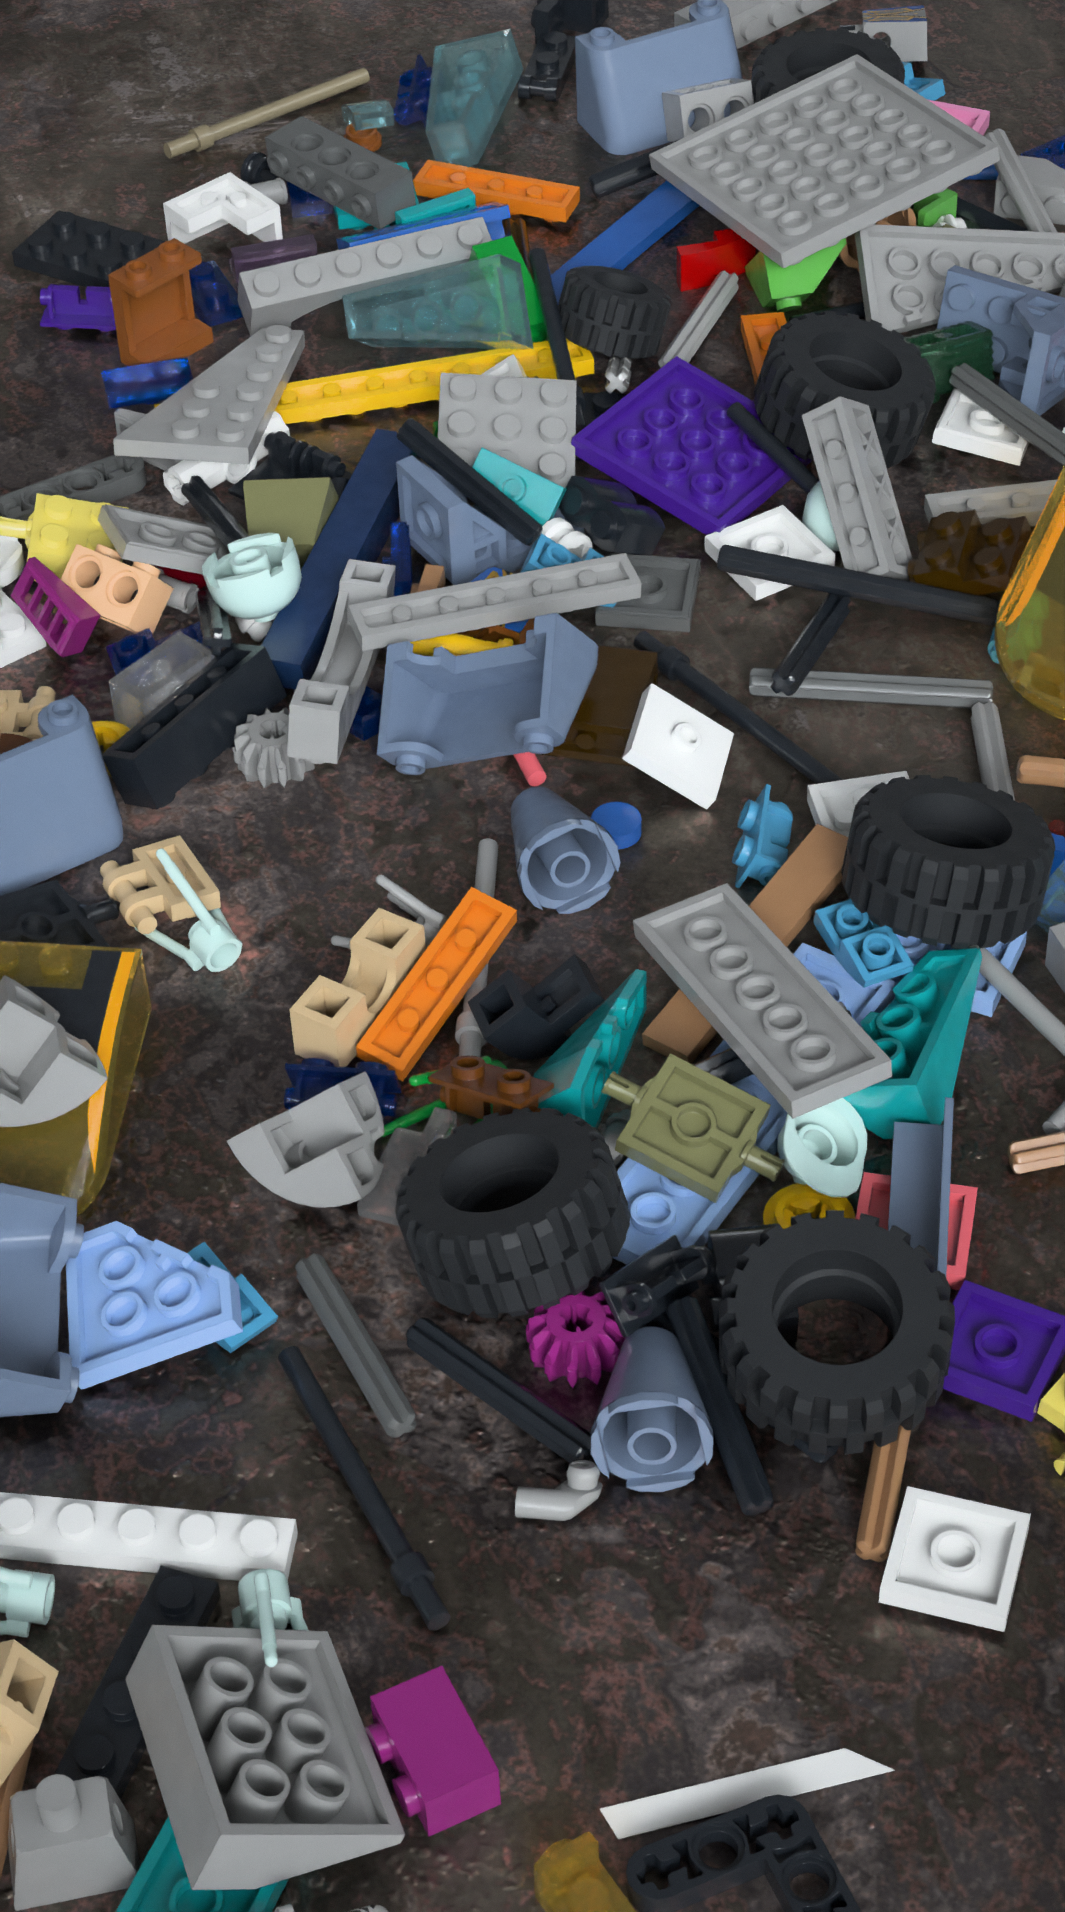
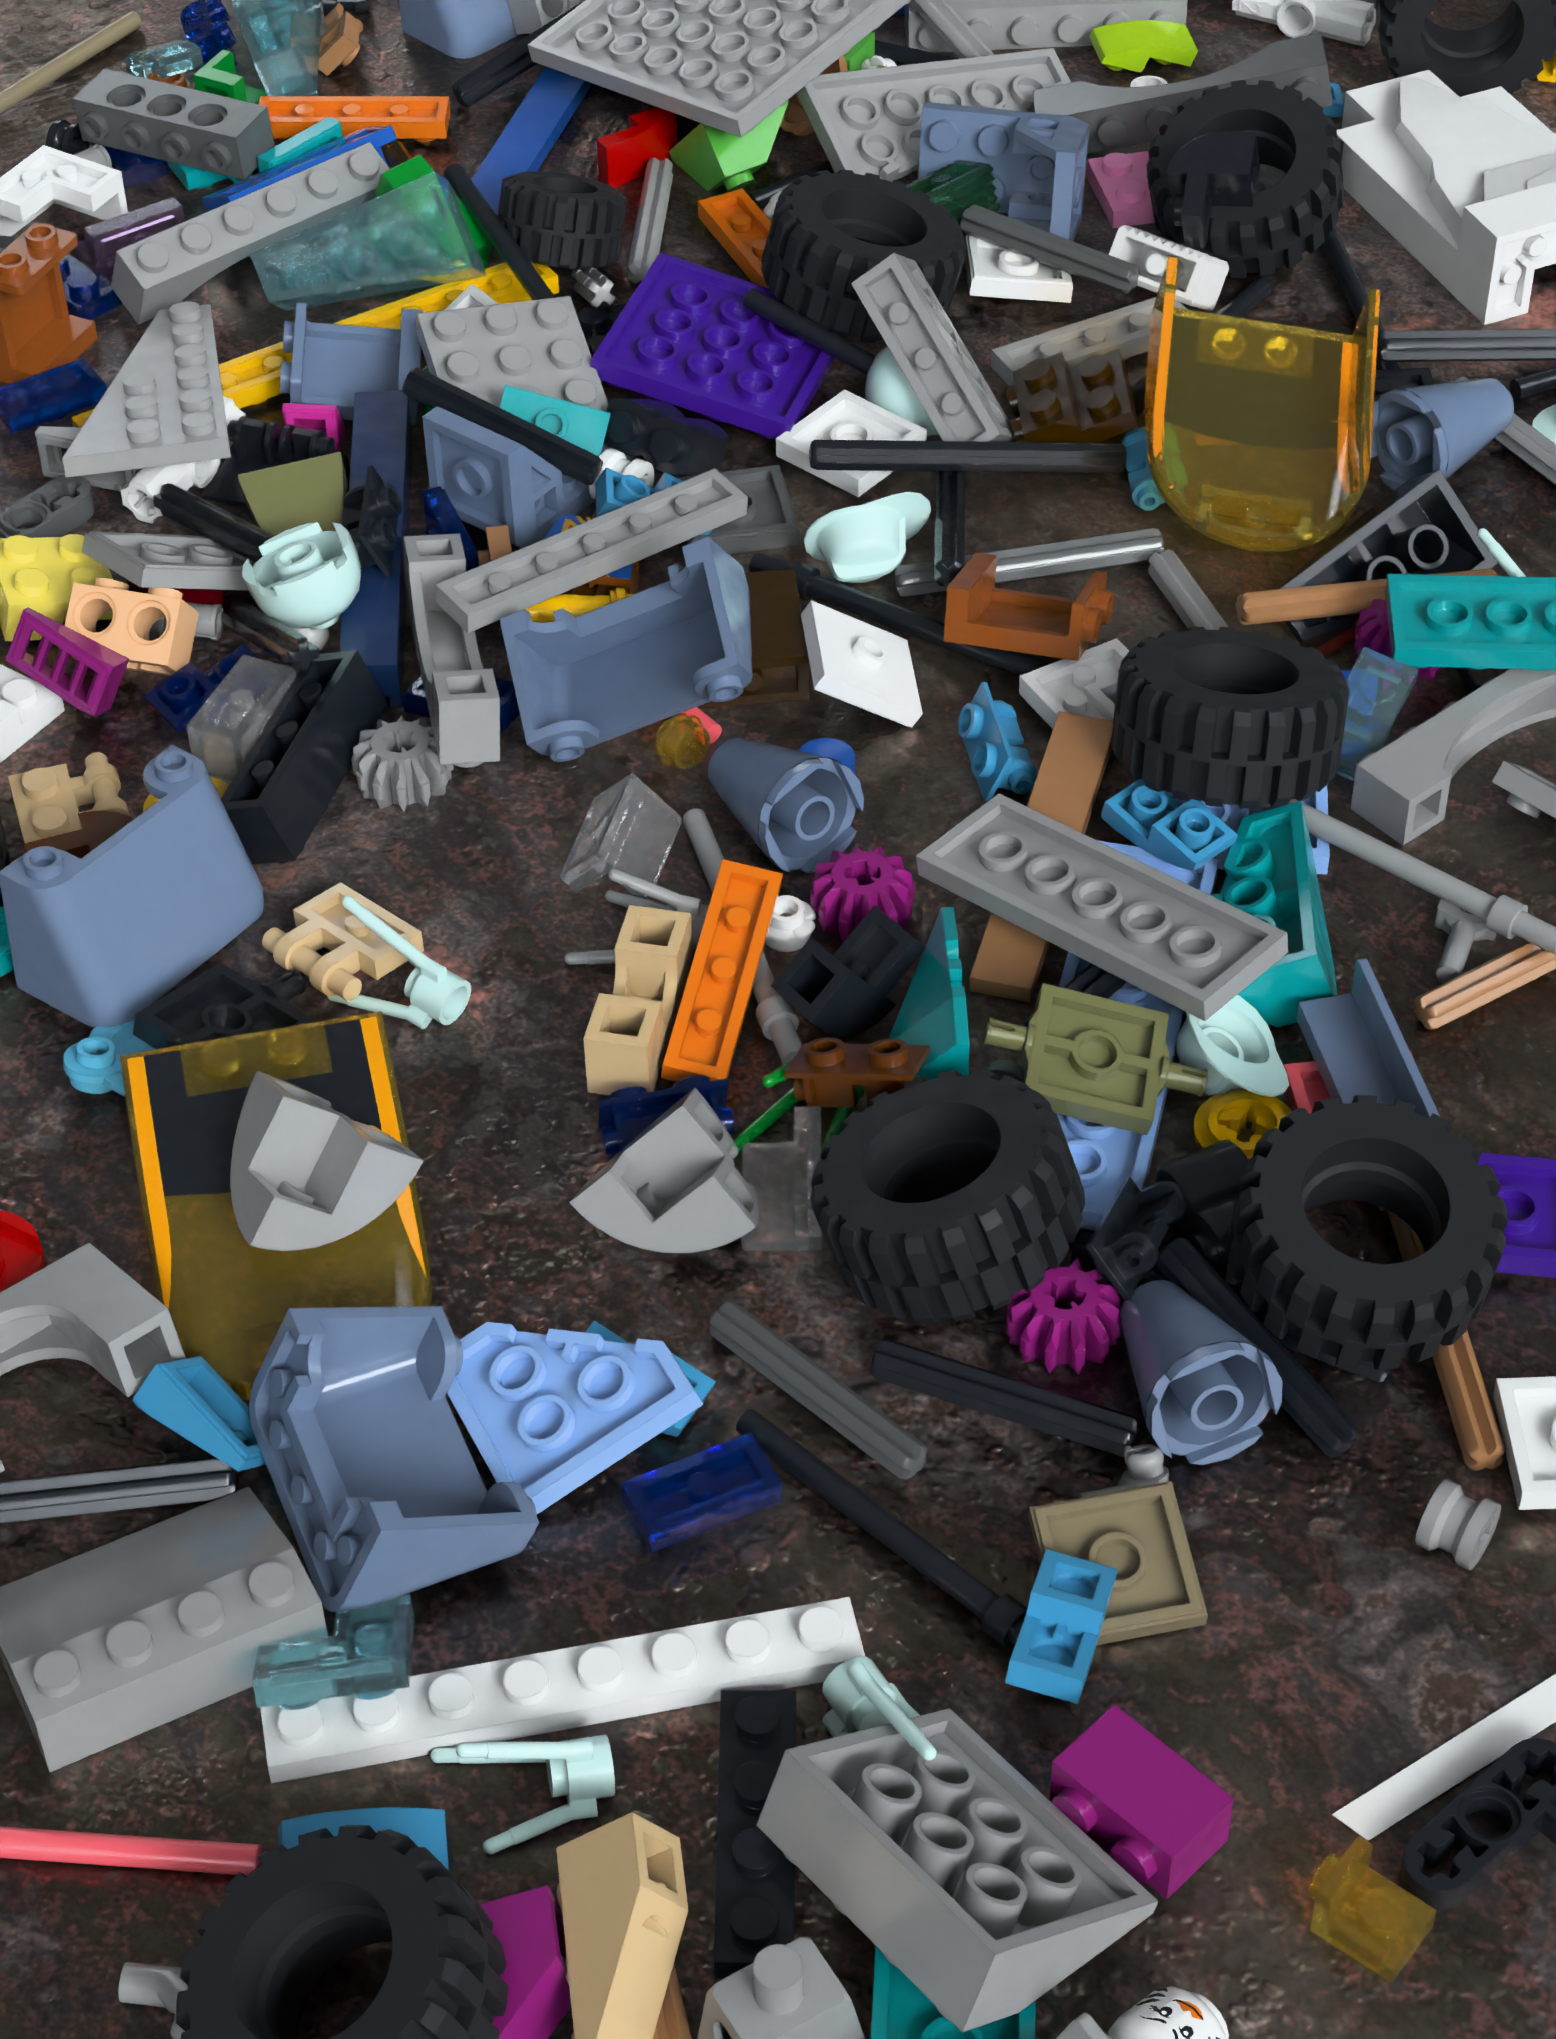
camera: 20 degrees left, 0 degrees up
none -> green panel [193,49,268,104]
none -> sand blue panel [280,302,423,425]
none -> dark pink slope [282,403,346,450]
none -> medium nougat plate [313,3,363,76]
none -> black hinge [341,465,402,577]
none -> clear panel [559,773,682,899]
none -> clear blue plate [621,1432,782,1553]
none -> clear yellow plate [655,713,710,769]
none -> white plate [765,895,816,952]
none -> light aqua piece [803,492,931,583]
none -> magenta gear [810,844,915,943]
none -> dark orange panel [944,552,1114,661]
none -> dark azure slope [1005,1549,1118,1704]
none -> dark tan plate [1028,1481,1208,1645]
none -> light grey wheel [1415,1479,1501,1570]

